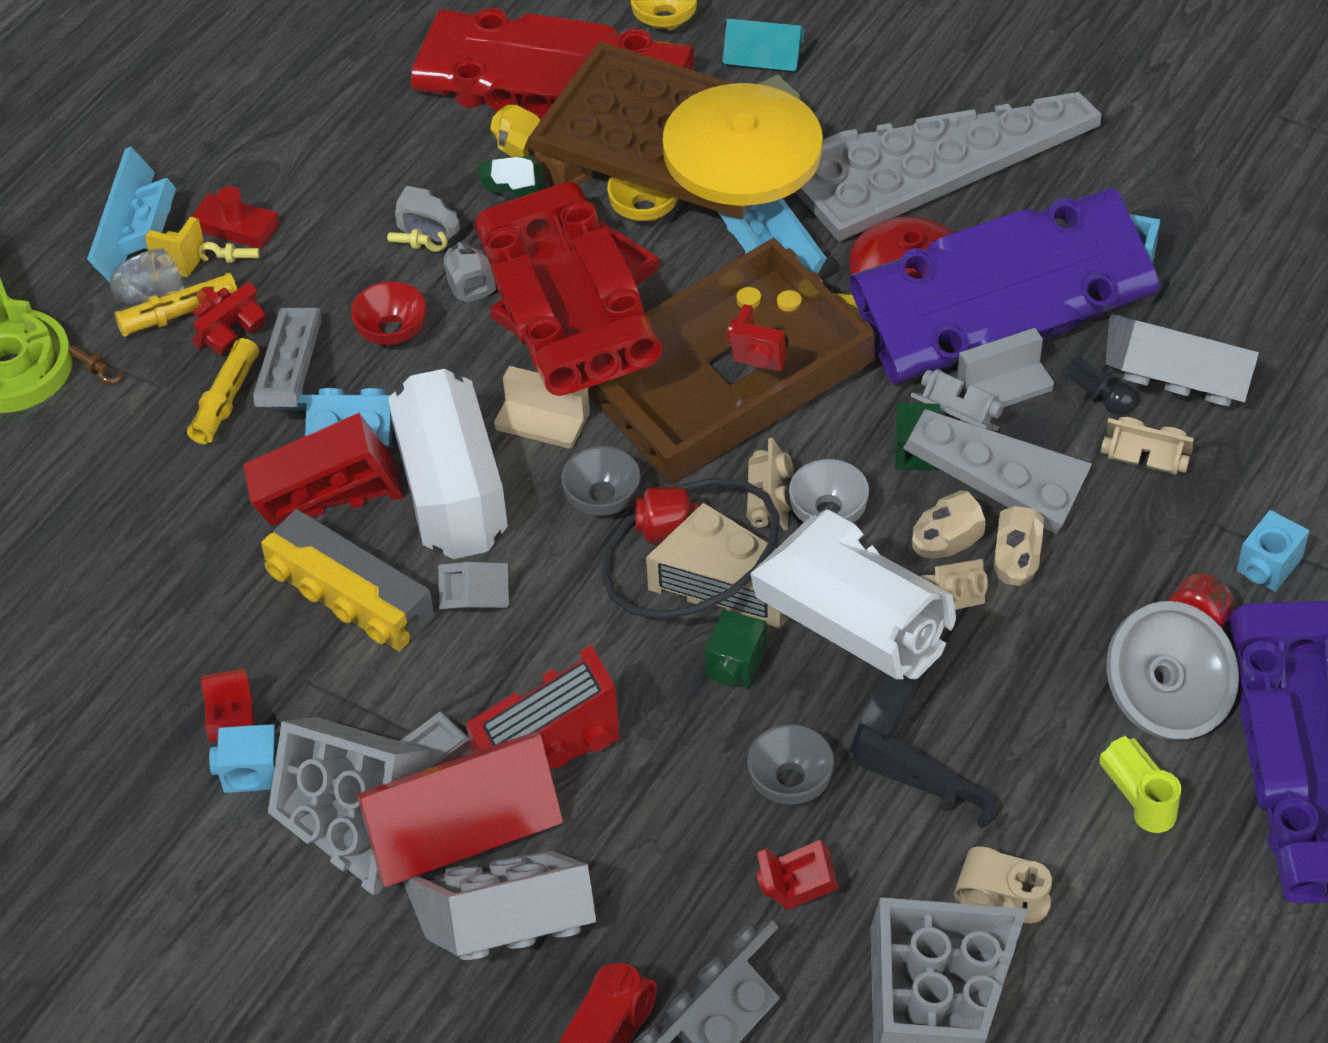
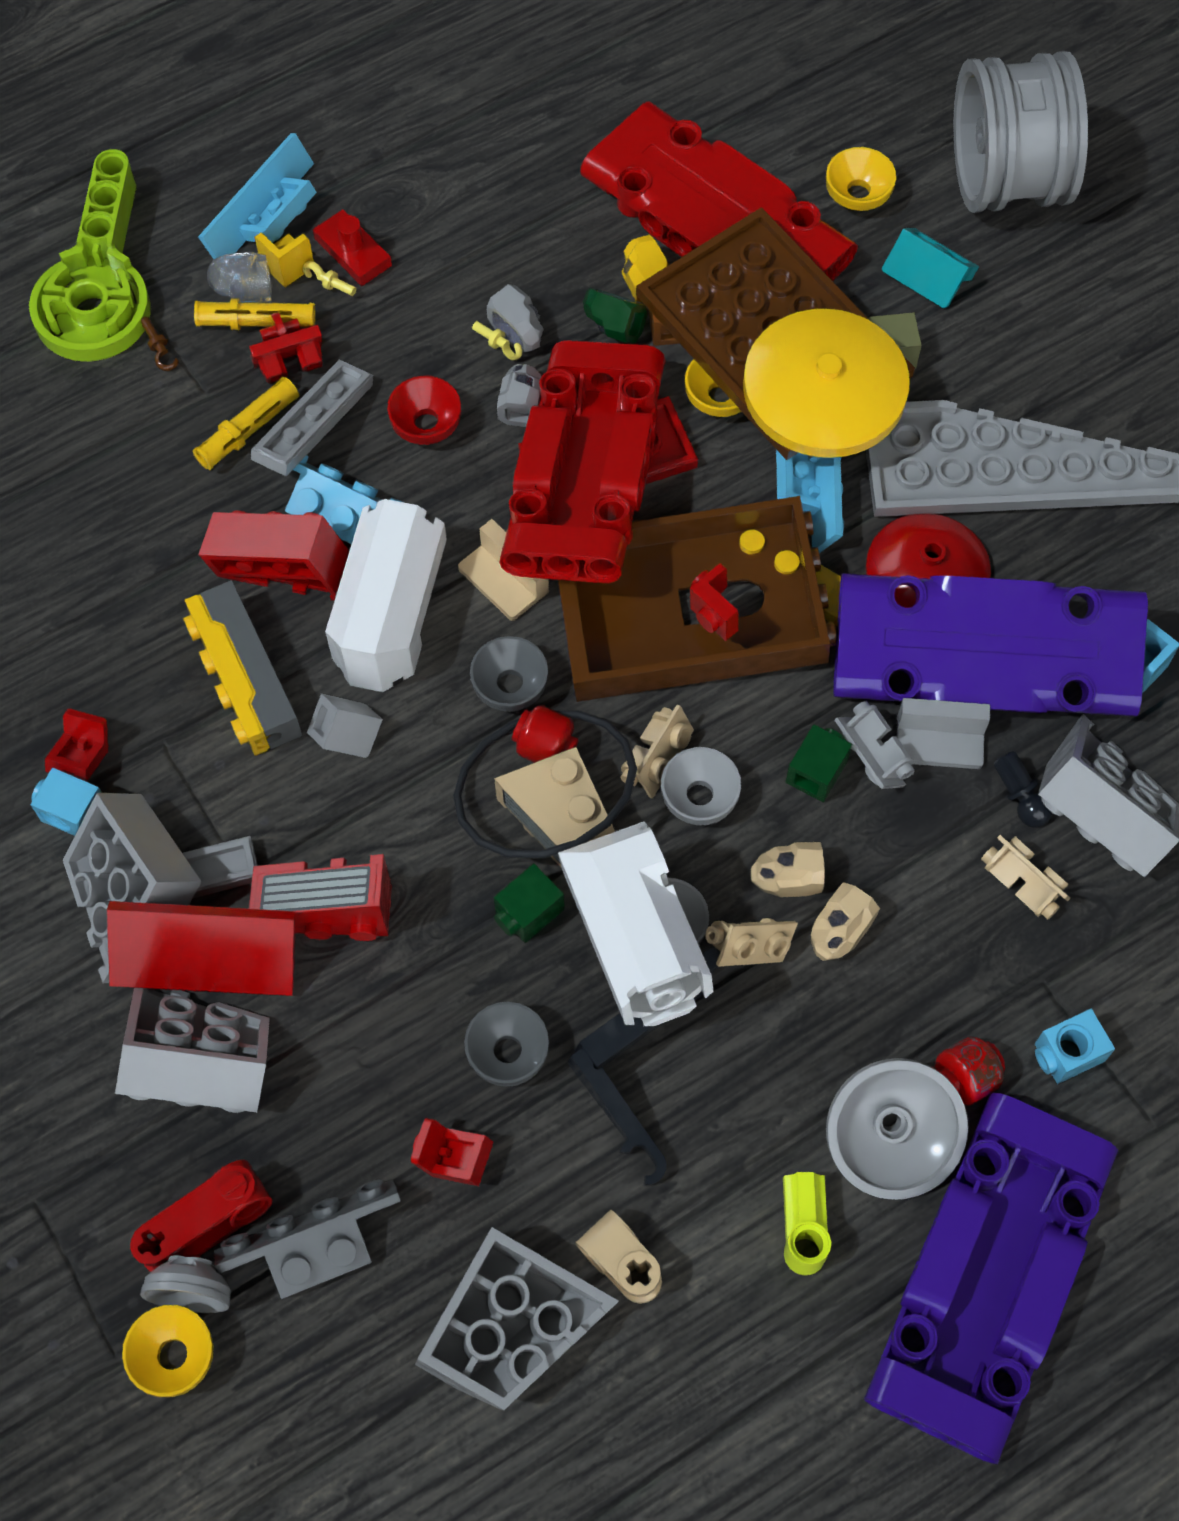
camera: 25 degrees right, 15 degrees up
light grey wing [903,409,1092,534] -> none

